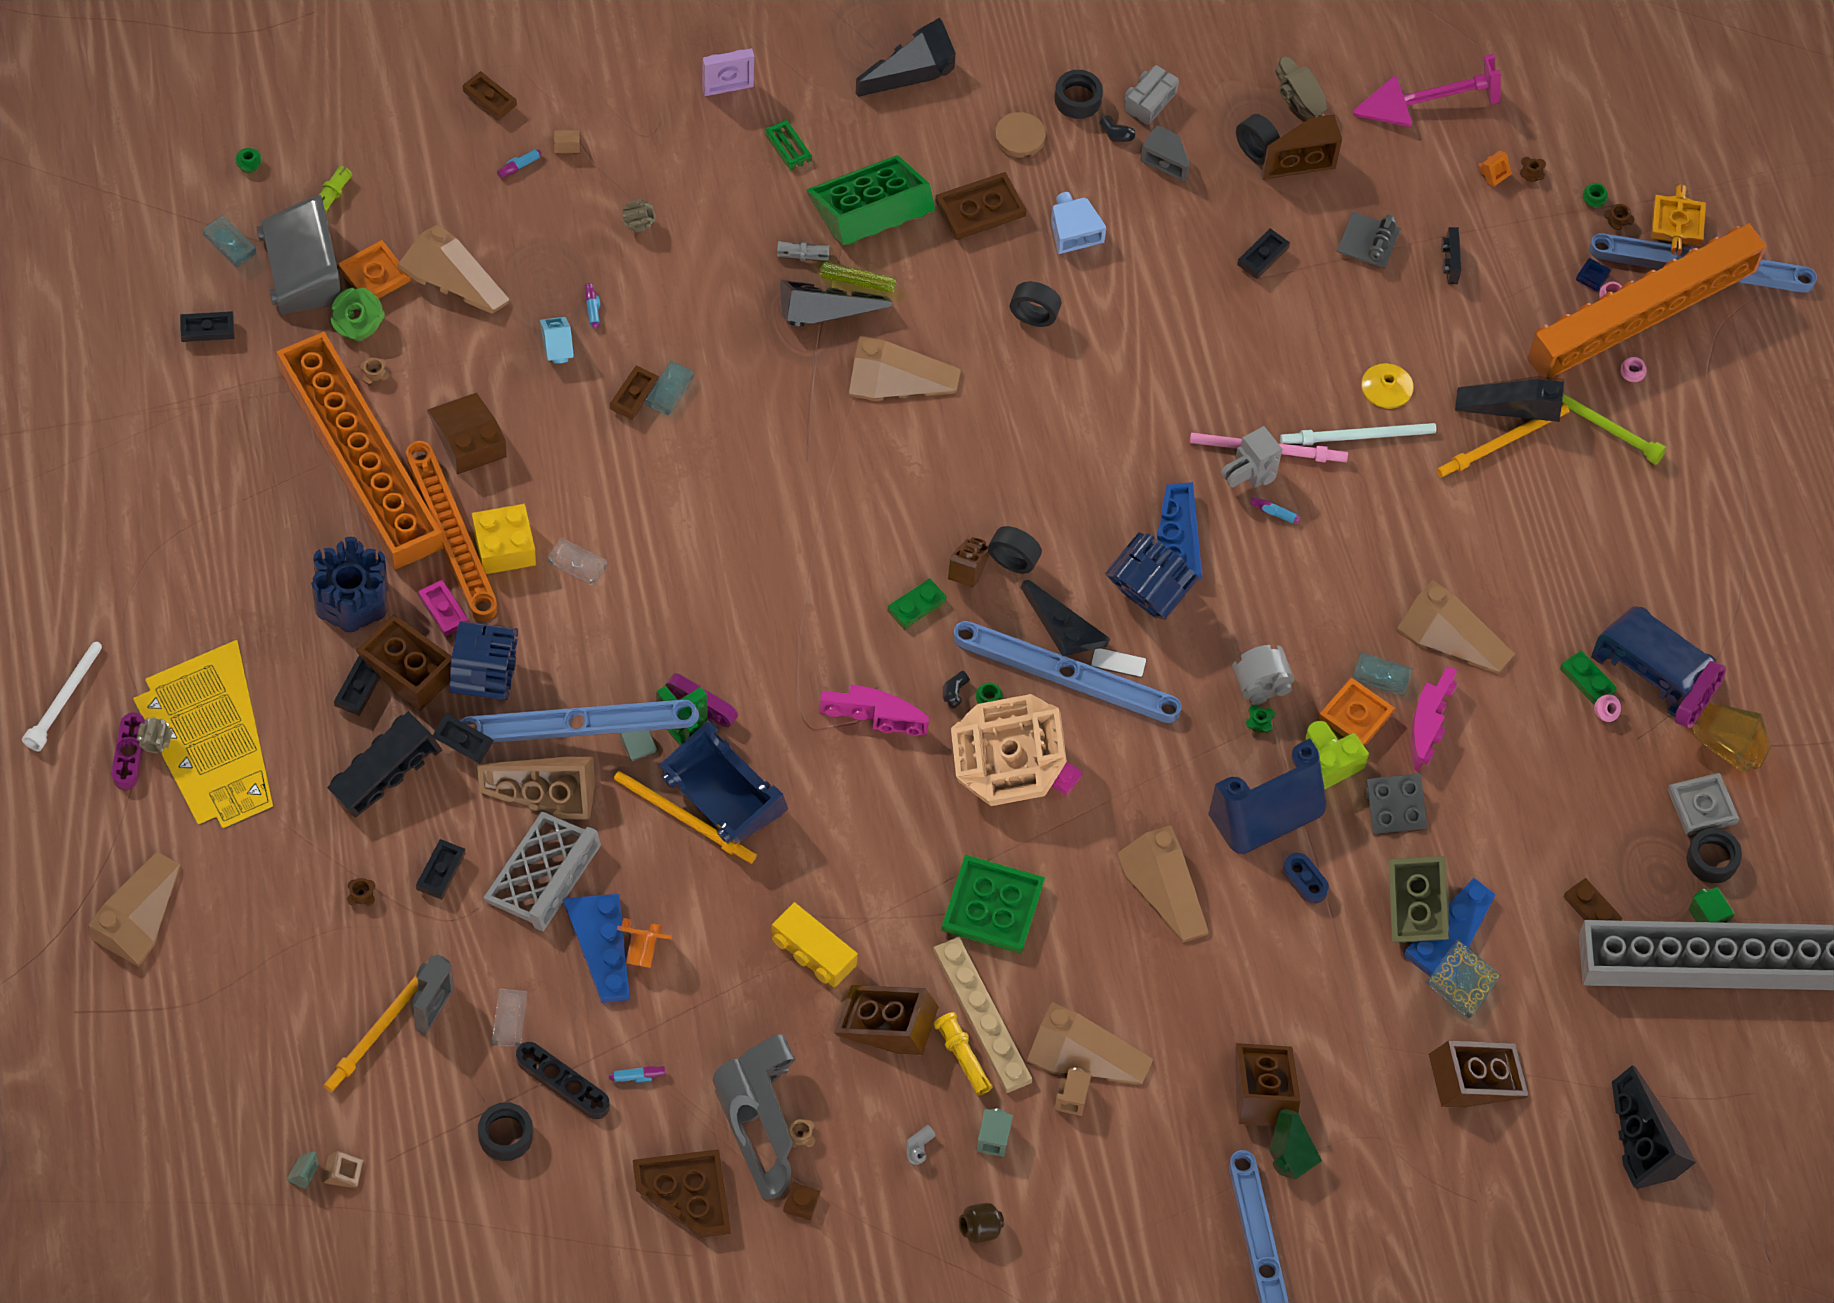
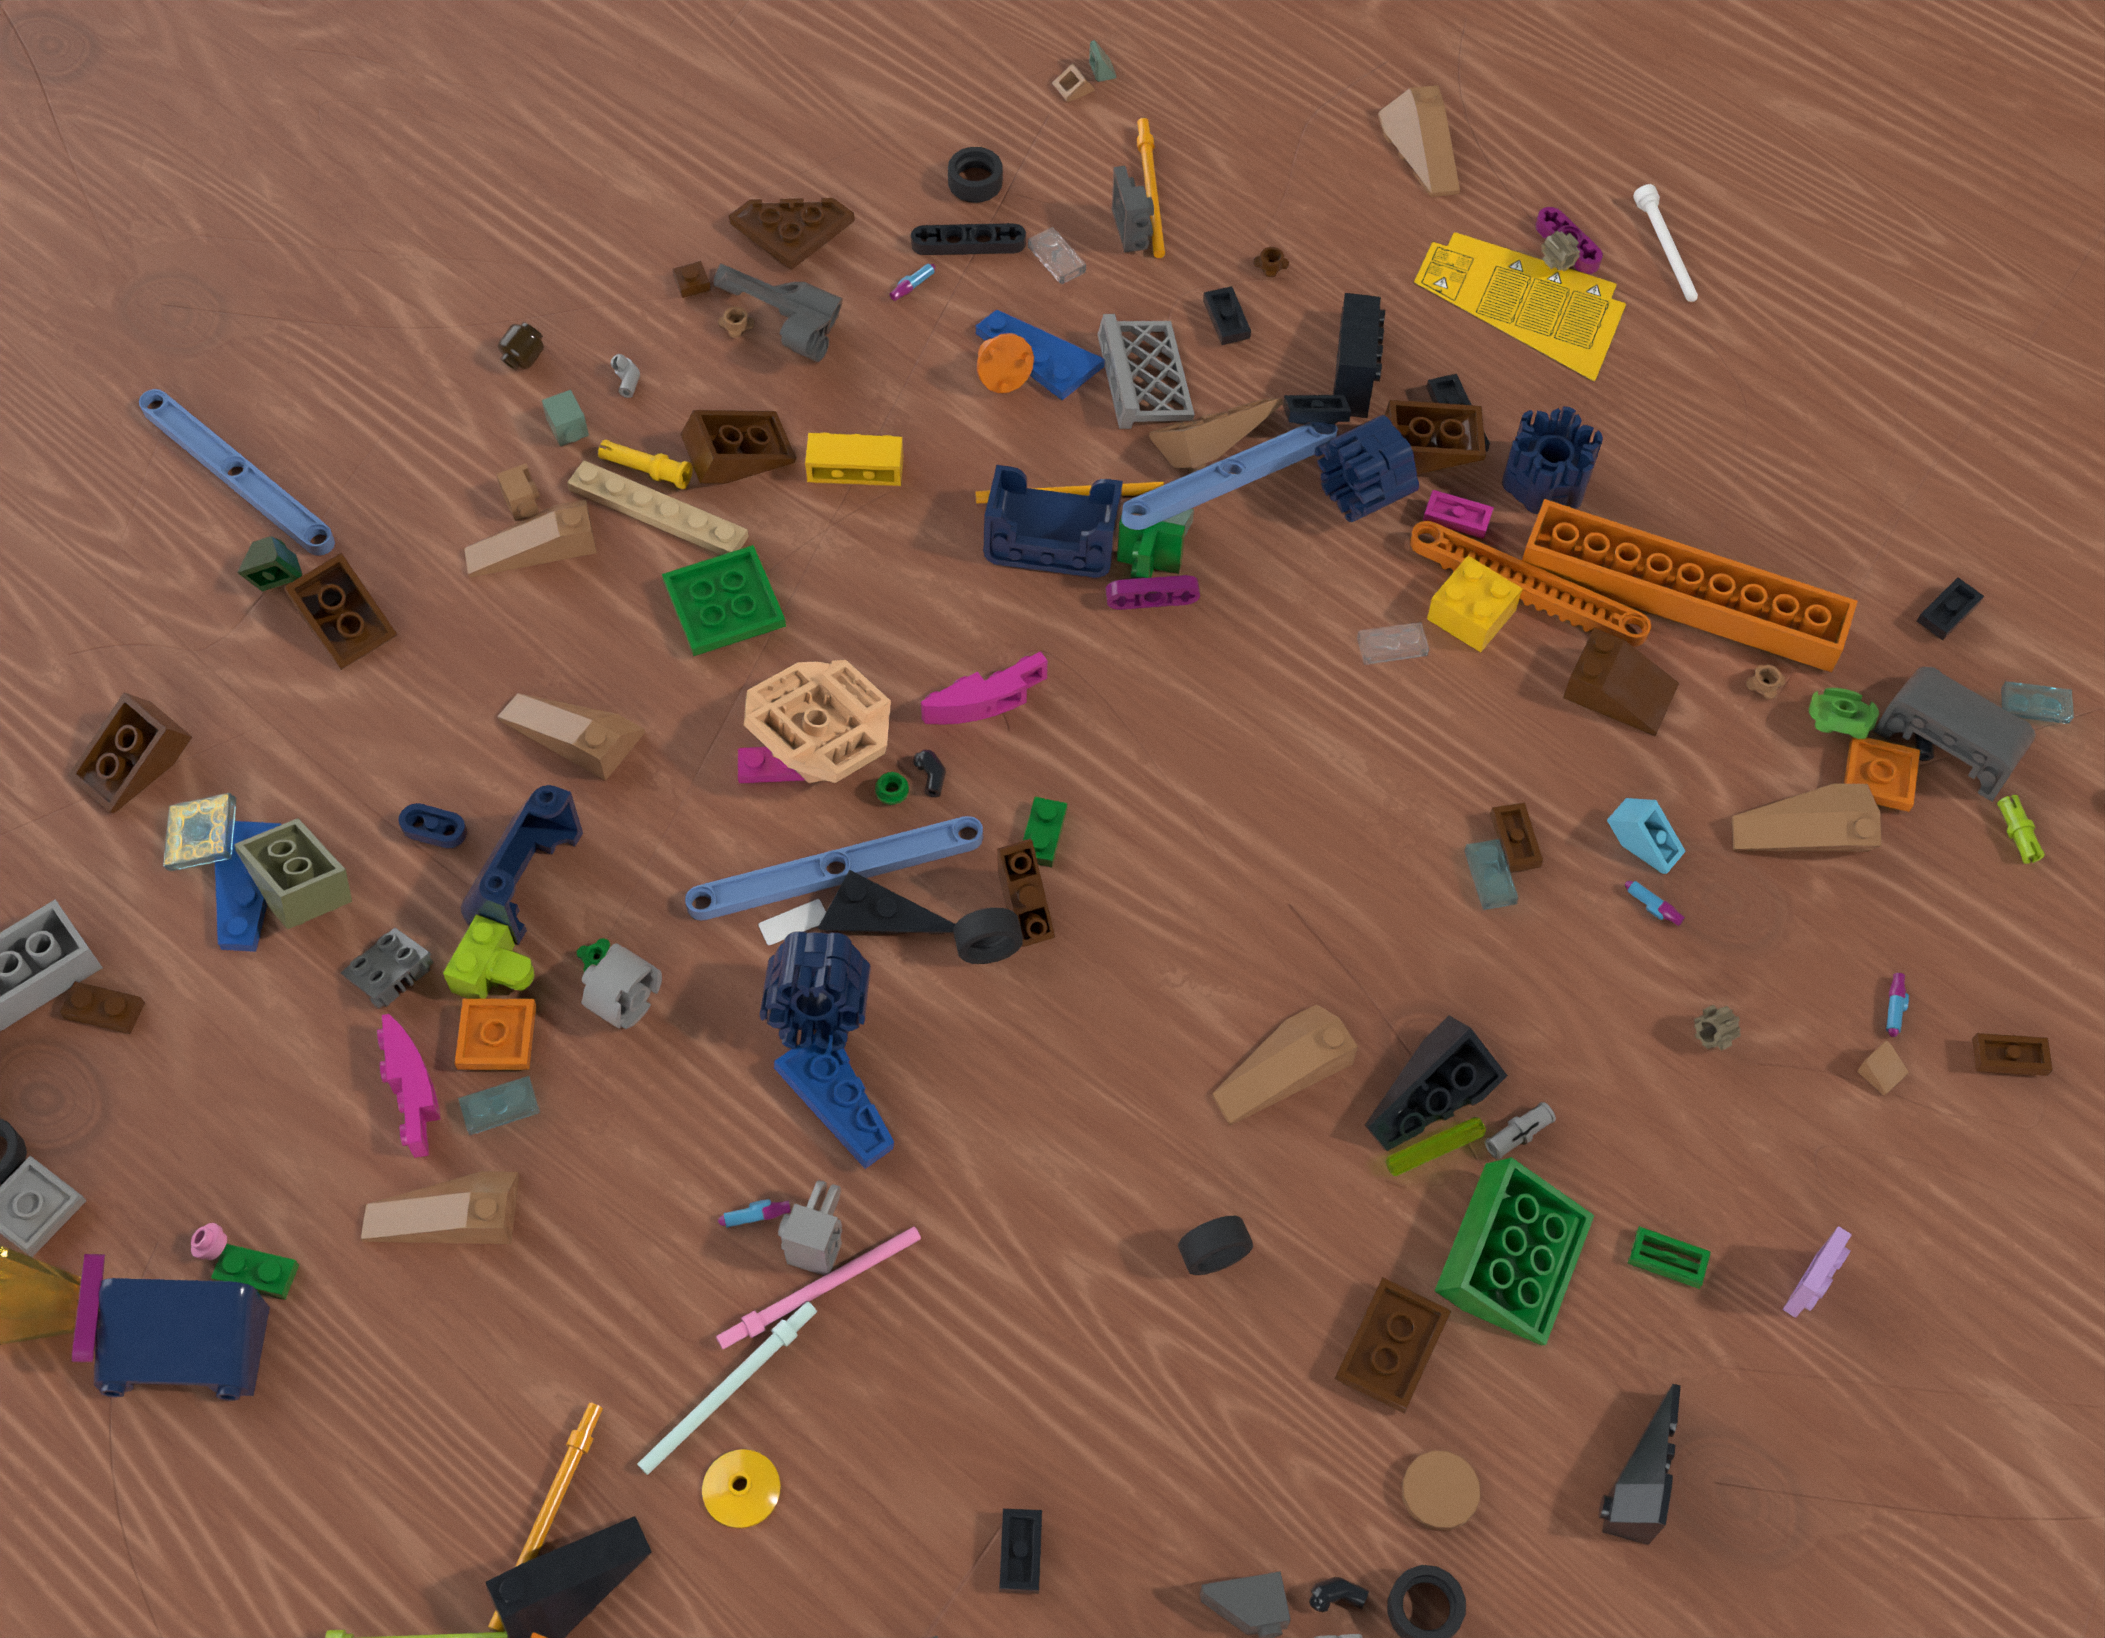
camera: 145 degrees right, 0 degrees up
light blue torso [1051,192,1106,254] -> none

